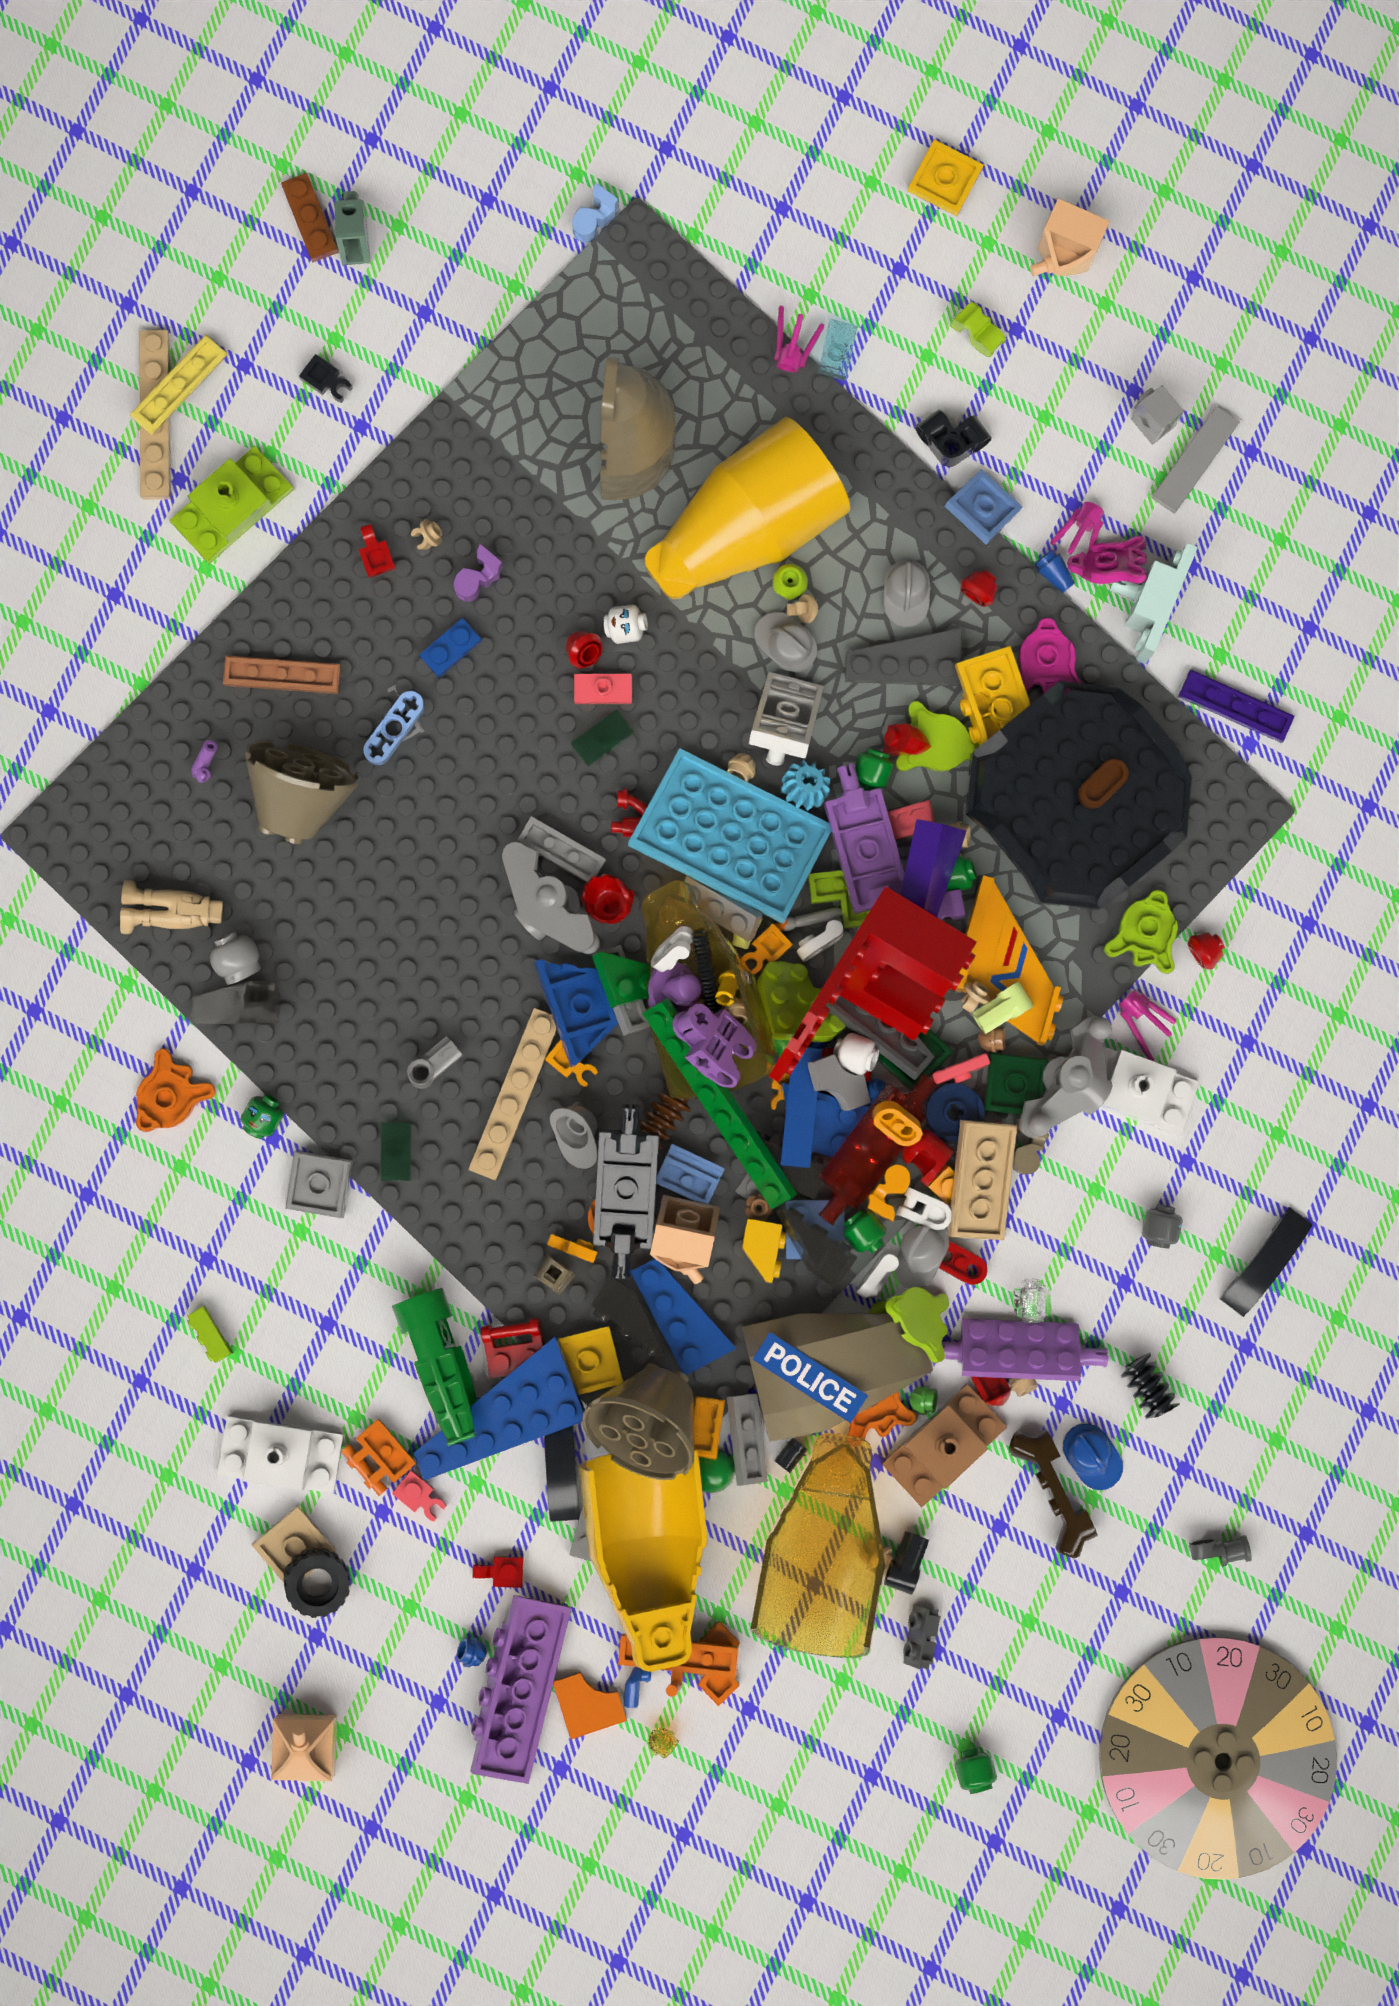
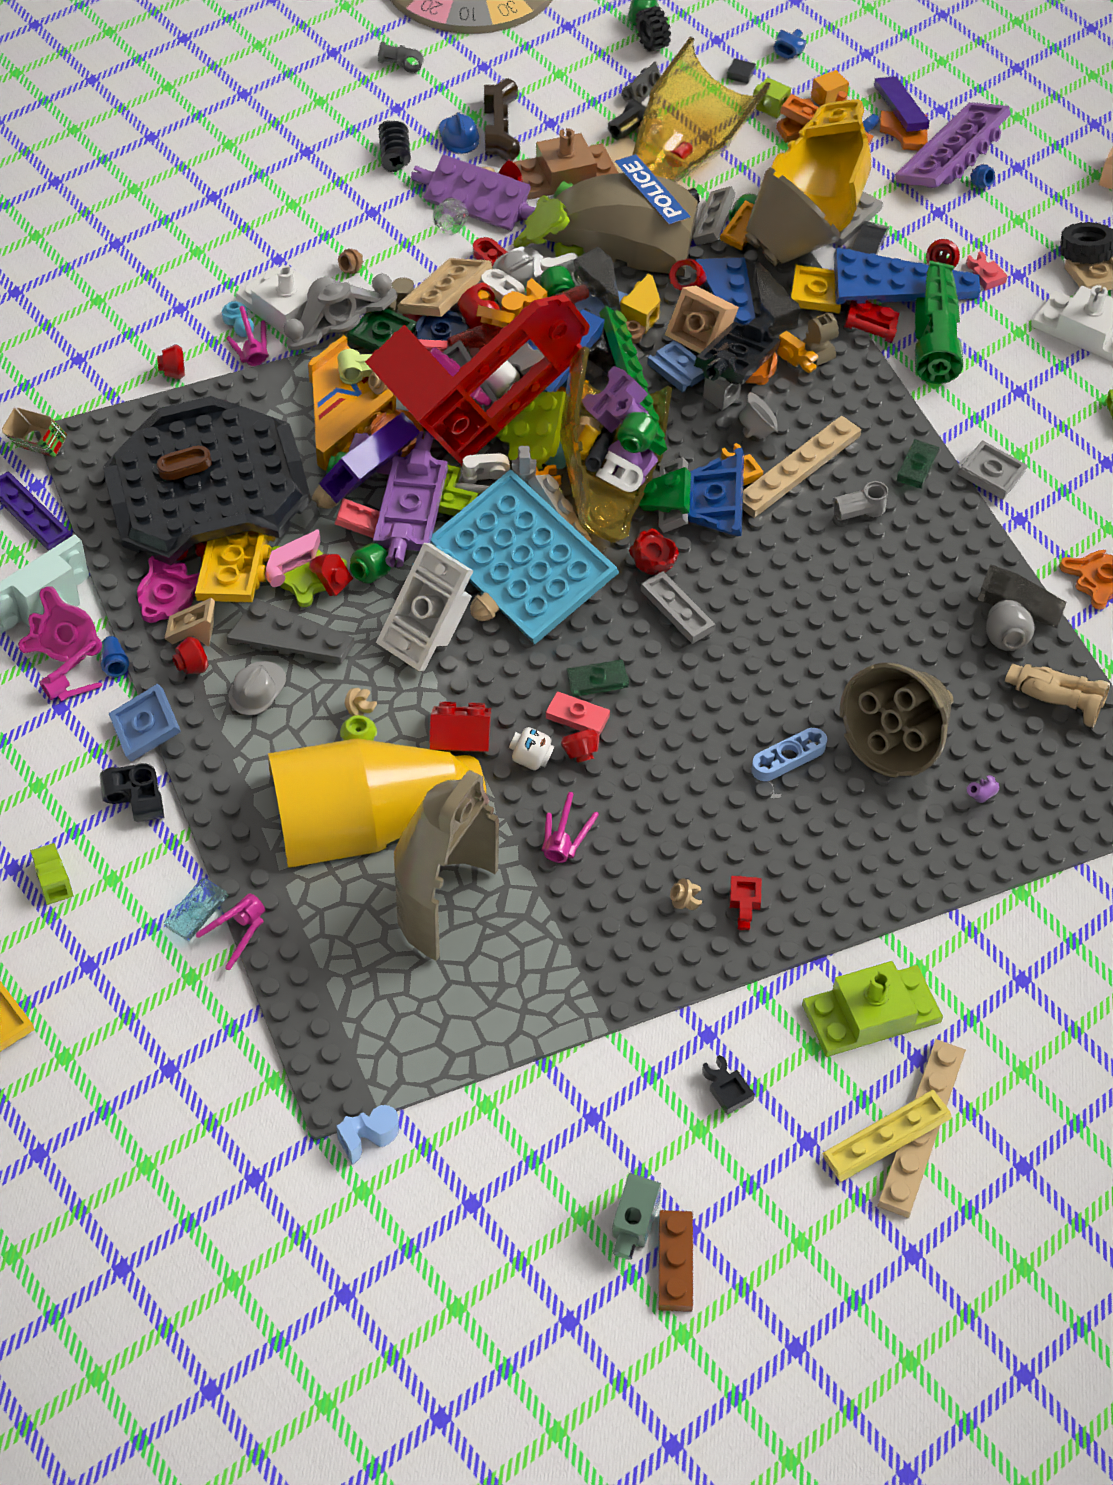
camera: 150 degrees left, 30 degrees down
nougat tile [223,656,341,694] -> none
green head [240,1094,284,1139] -> none
orange plate [341,1419,417,1496] -> none
blue plate [419,618,482,678] -> none
medium lavender leg [454,544,503,602] -> none
red plate [472,1556,524,1588] -> none
light grey piece [502,842,600,954] -> none
red plant [611,788,648,838] -> none
reddish brown piece [638,1083,691,1149] -> none
clear yellow plate [648,1727,679,1759] -> none
light grey piece [754,612,817,672] -> none
lime tile [1104,890,1178,974] -> none
dark grey head [1142,1204,1183,1249] -> none
black slope [1220,1207,1313,1317] -> none
none -> piece [2,407,68,457]
none -> tan slope [165,598,215,646]
none -> medium azure plate [222,301,254,337]
none -> bright pink piece [265,529,320,587]
none -> medium nougat plate [338,248,364,274]
none -> dark pink tile [430,347,492,406]
none -> red slope [430,701,491,752]
none -> light grey hinge [512,446,536,486]
none -> dark pink plant [541,792,599,863]
none -> green head [617,412,657,453]
none -> black tyre [635,6,671,52]
none -> red pin [666,141,693,168]
none -> red piece [669,259,707,291]
none -> black tile [727,58,756,84]
none -> lime brick [753,77,791,119]
none -> blue piece [774,29,807,59]
none -> light orange brick [811,70,849,106]
none -> dark purple tile [874,76,930,131]
none -> red cone [926,239,960,268]

